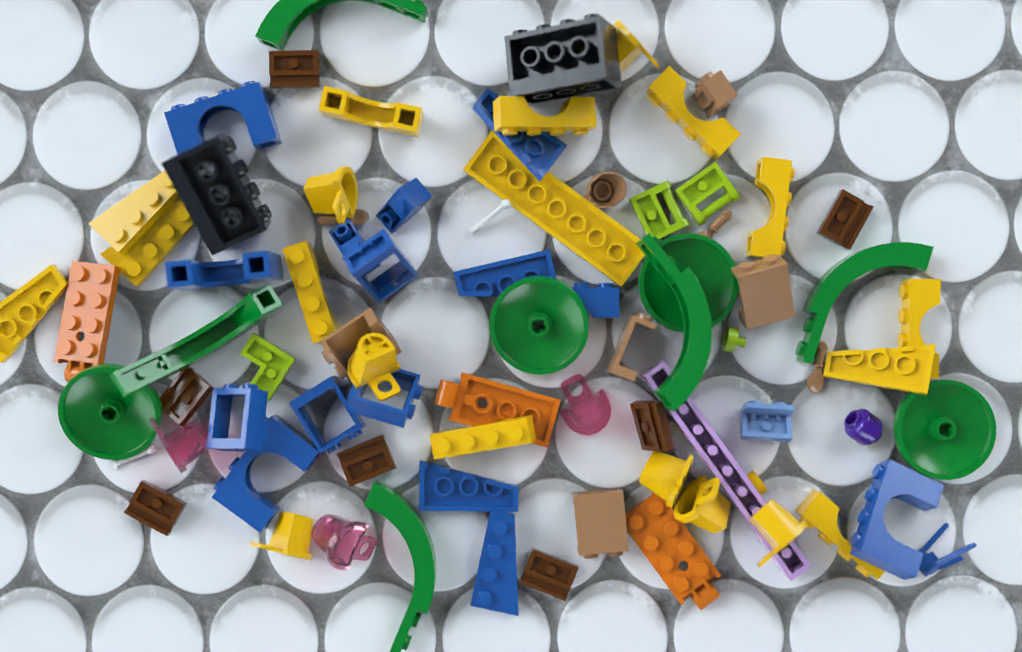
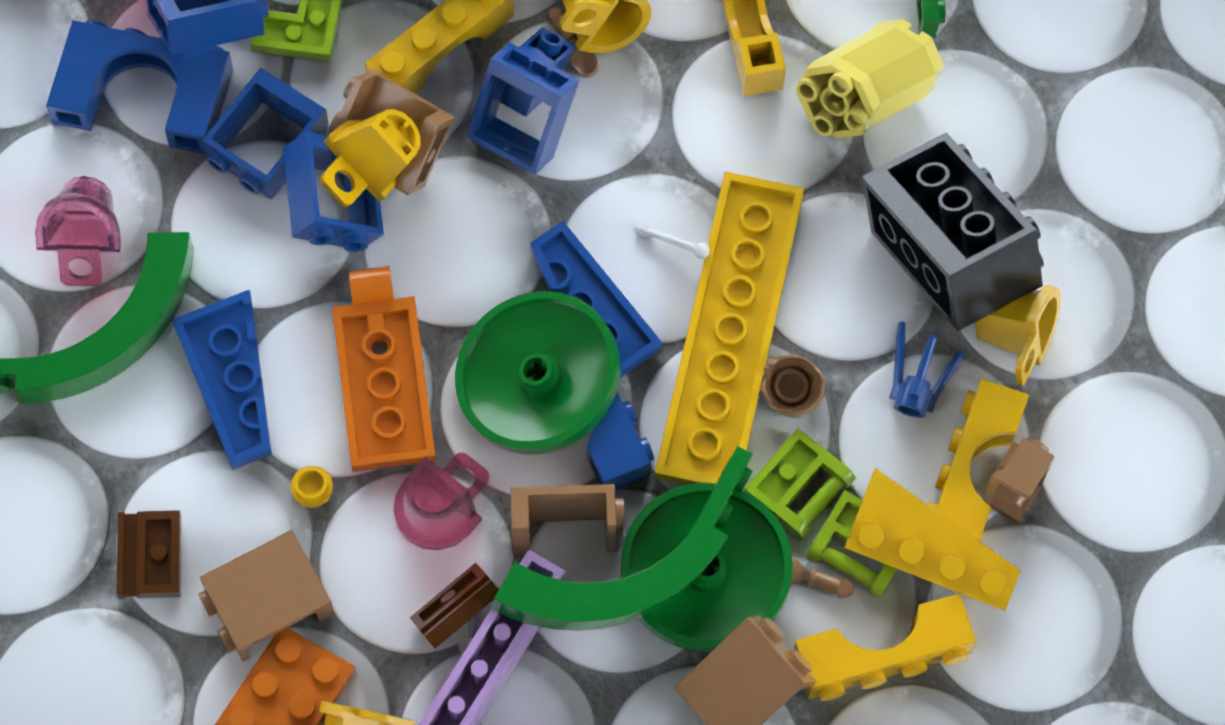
camera: 65 degrees right, 20 degrees down
yellow container [250,511,314,561] -> none
reddish brown plate [337,434,396,487] -> none
blue slope [376,178,432,234] -> none
yellow arch [429,415,536,459] -> none
blue wing [470,509,519,616] -> none
blue wing [472,88,567,182] -> none
yellow arch [493,96,597,136] -> none
yellow container [639,451,694,508] -> none
lime tile [722,327,746,353] -> none
none -> yellow plate [290,466,333,508]
none -> light yellow brick [796,19,944,139]
none -> yellow wing [844,468,1021,611]
none -> blue plant [889,321,965,418]

